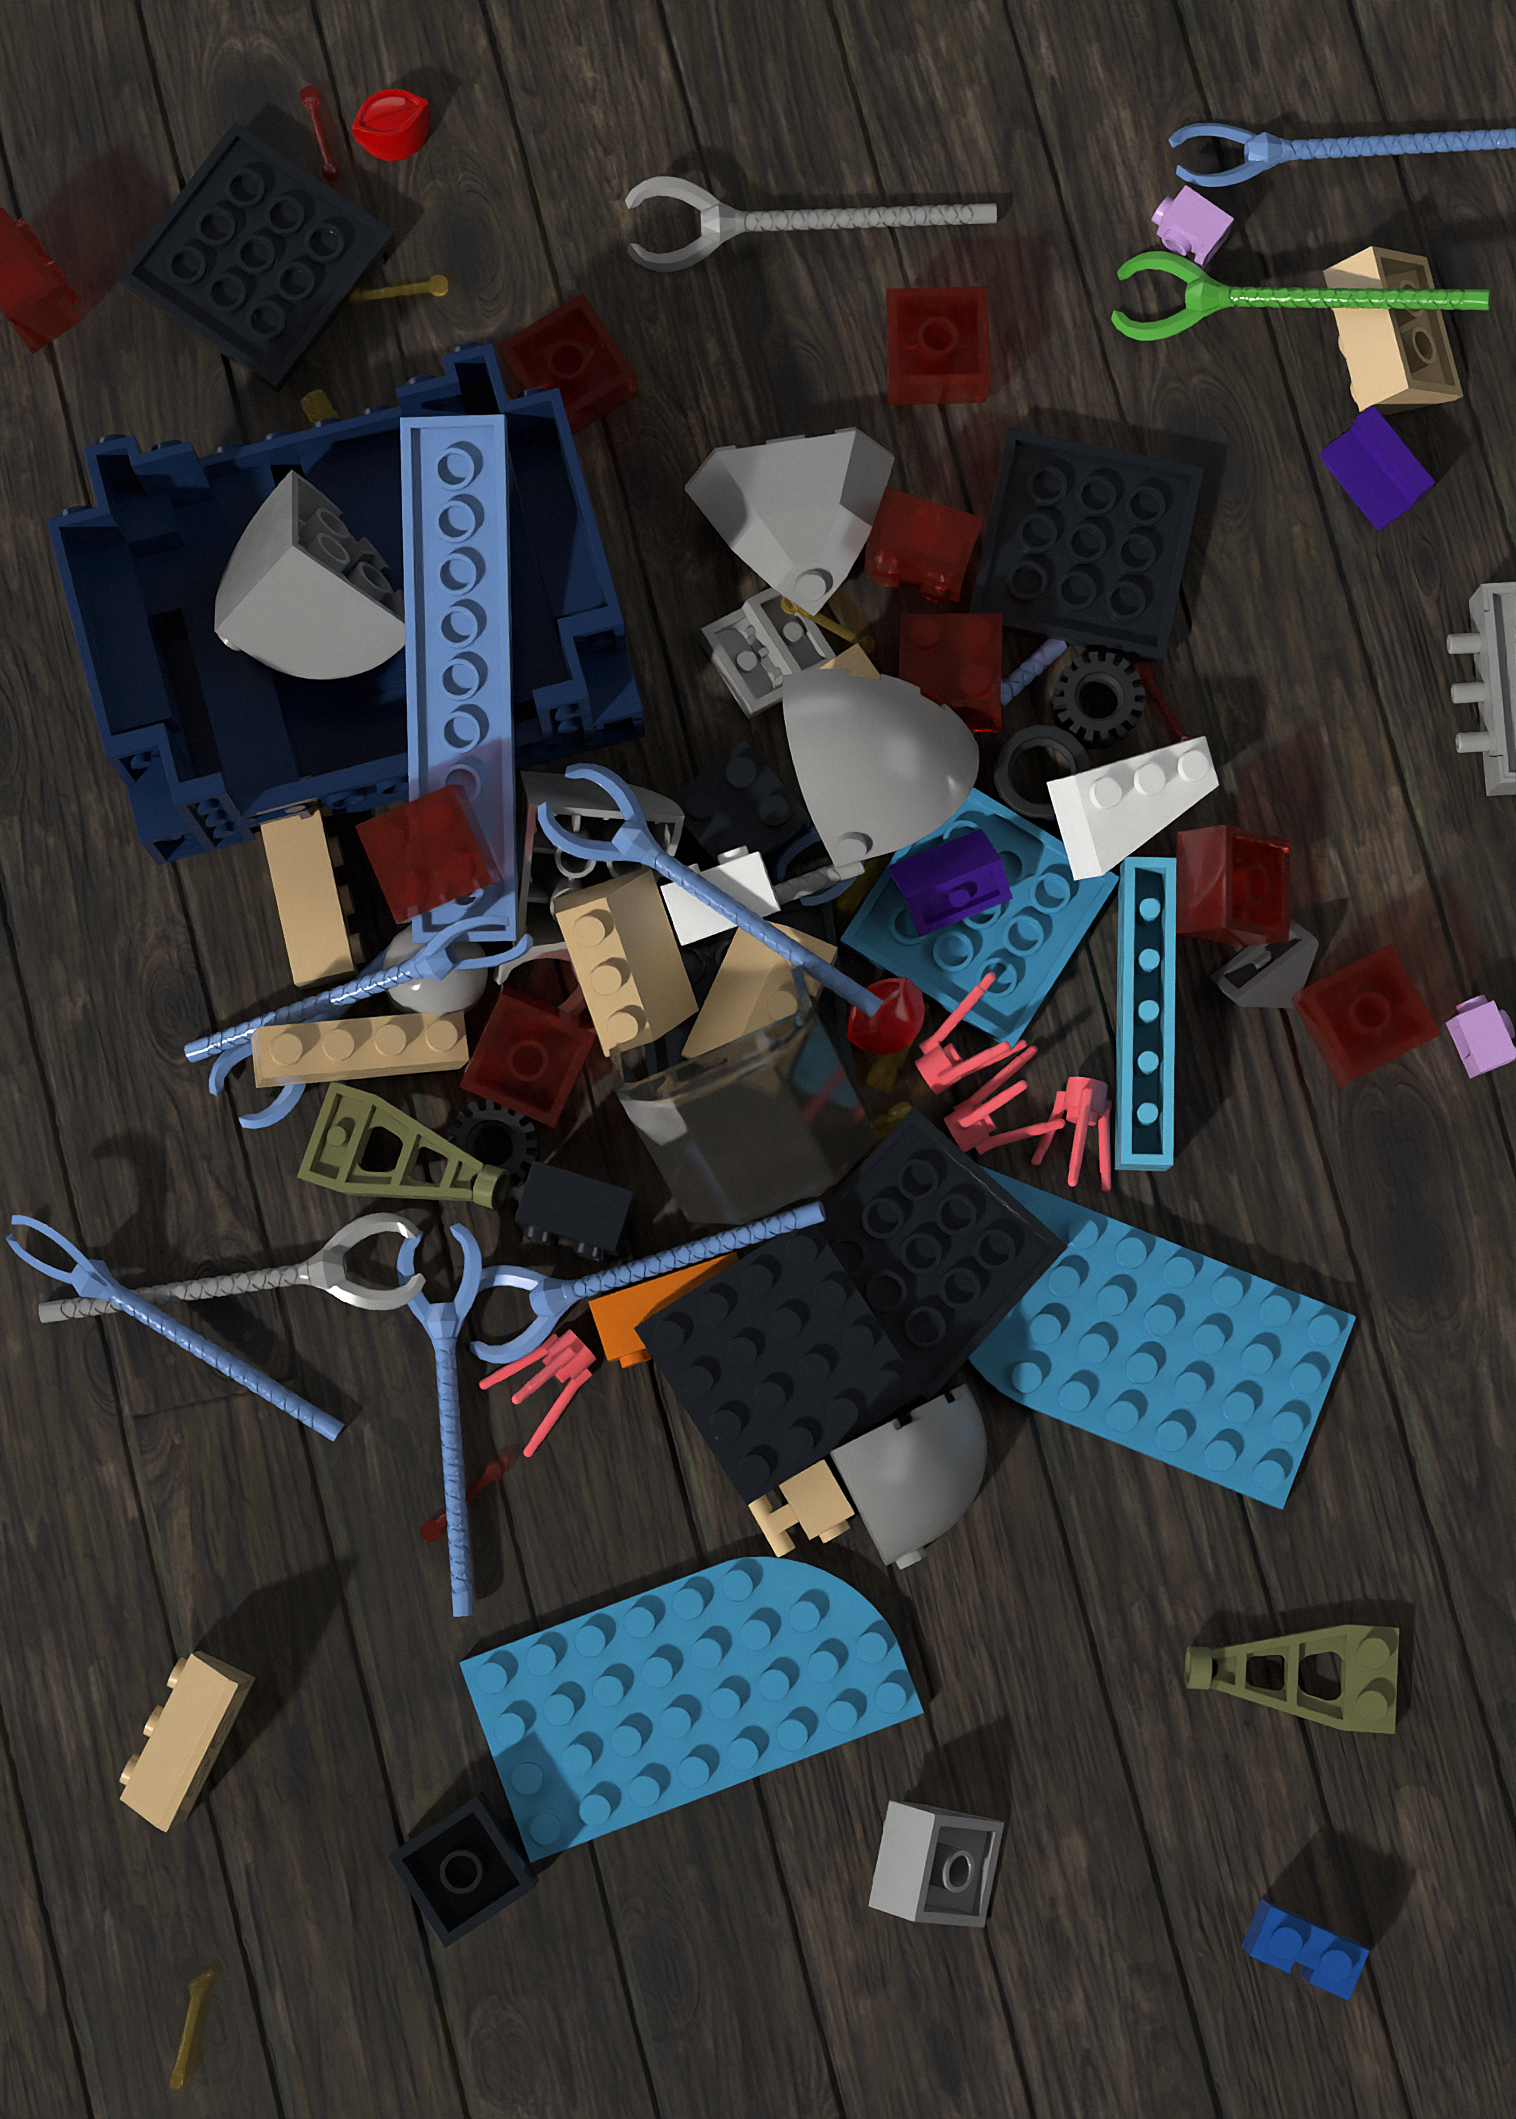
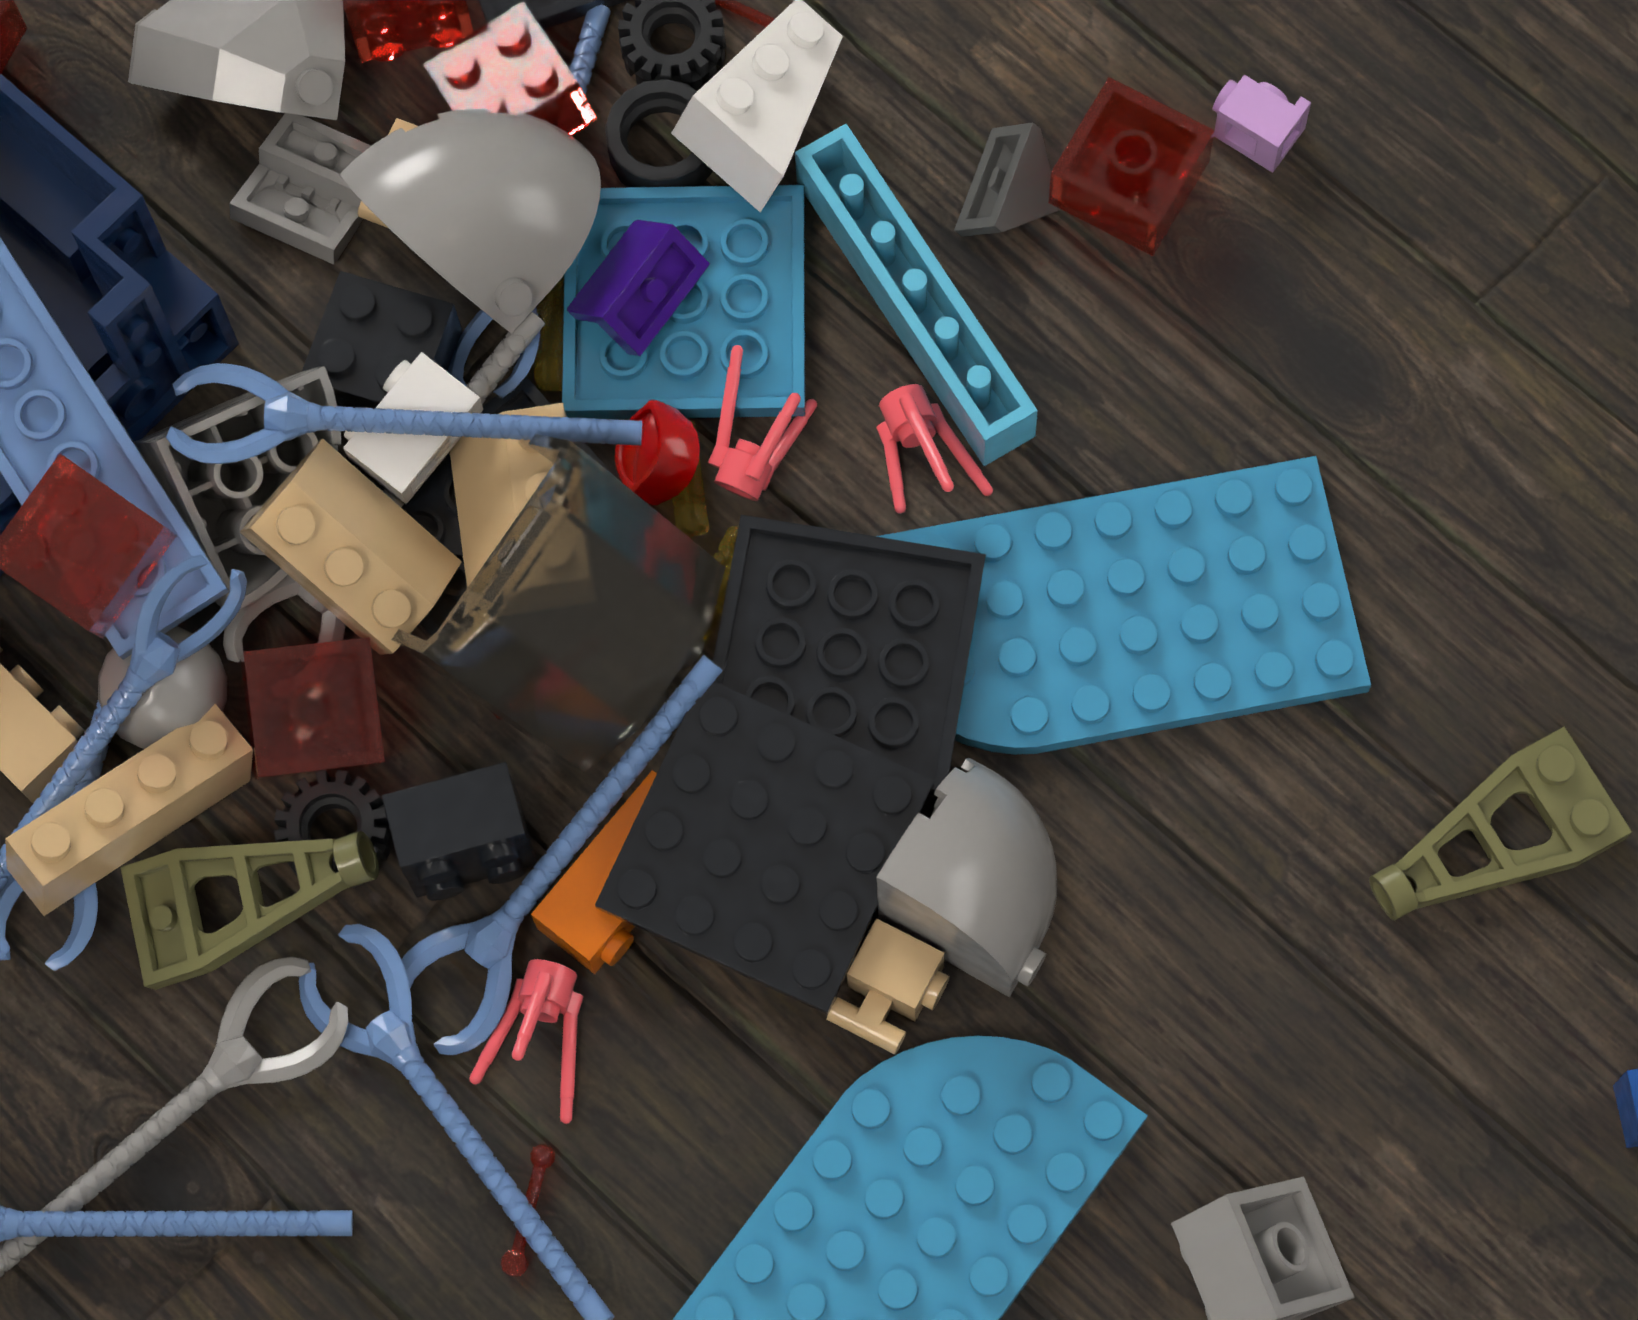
camera: 30 degrees left, 10 degrees down
clear yellow hinge [780,596,875,655] -> none
coral plant [944,1045,1065,1156] -> none
clear red brick [1176,825,1290,947] -> none

